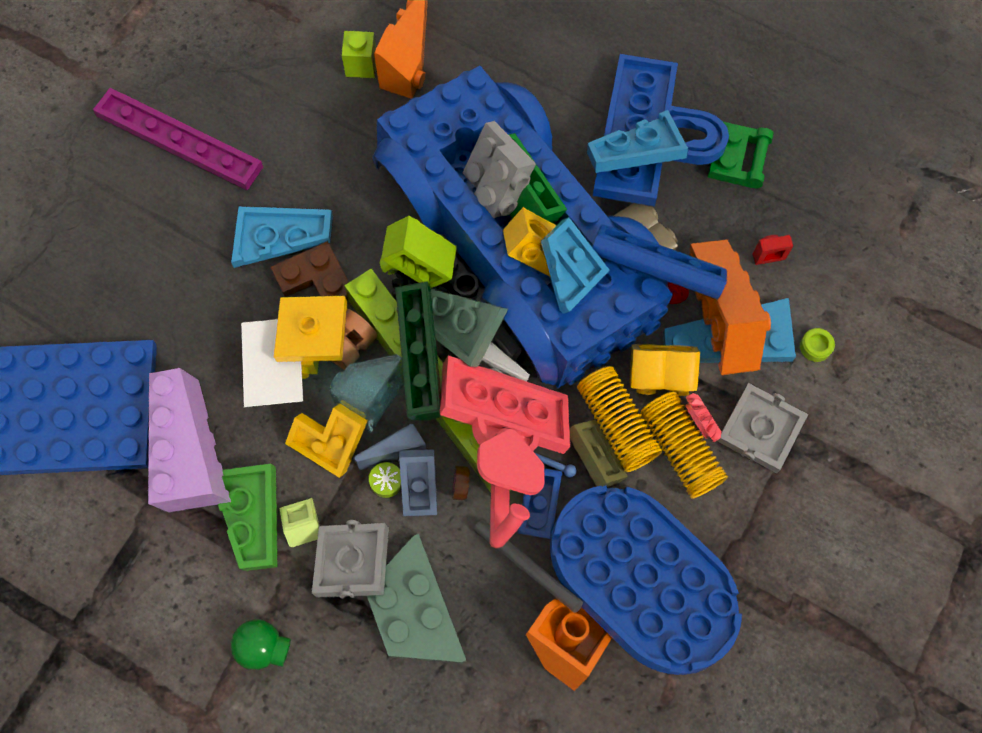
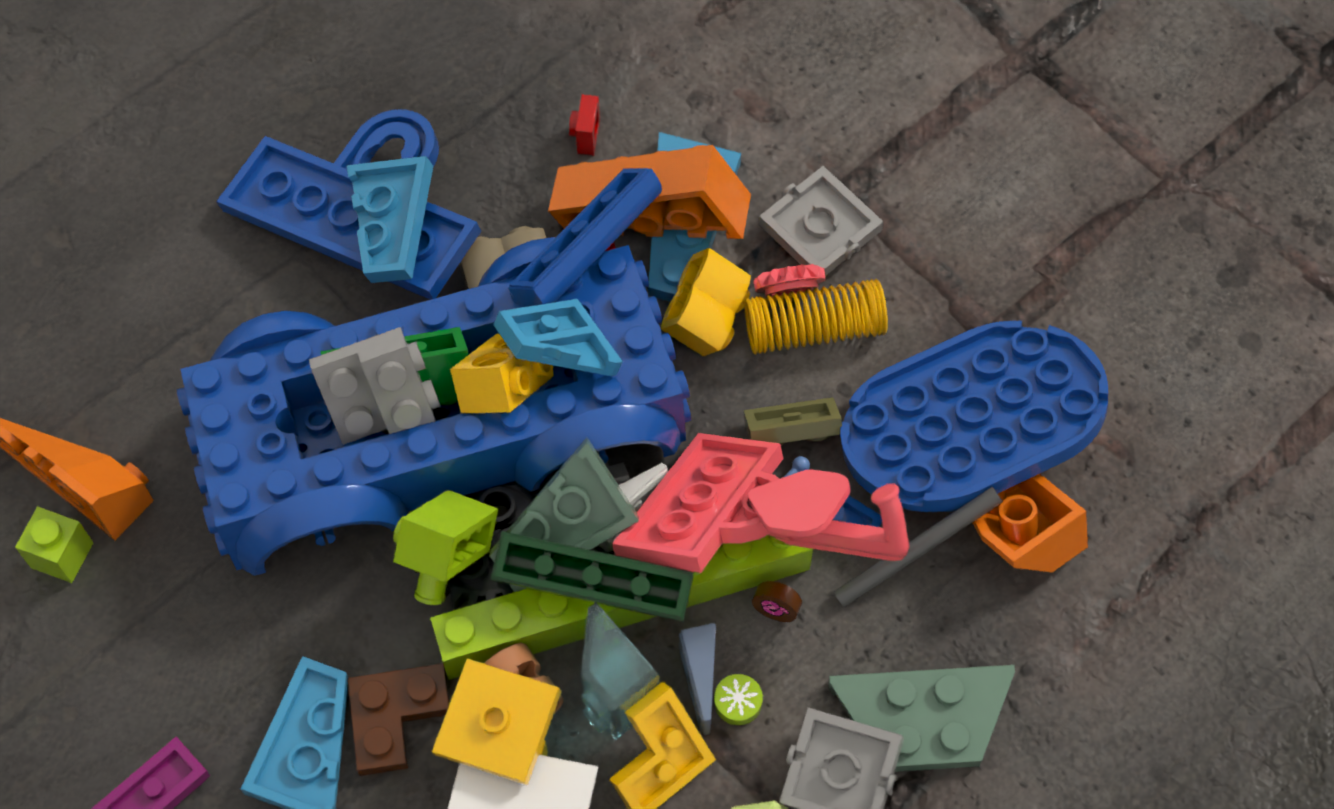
camera: 70 degrees left, 5 degrees down
sand blue slope [399,449,437,516] -> none
yellow piece [577,366,662,472] -> none
green plate [707,122,774,188] -> none
lime tile [800,328,835,362] -> none

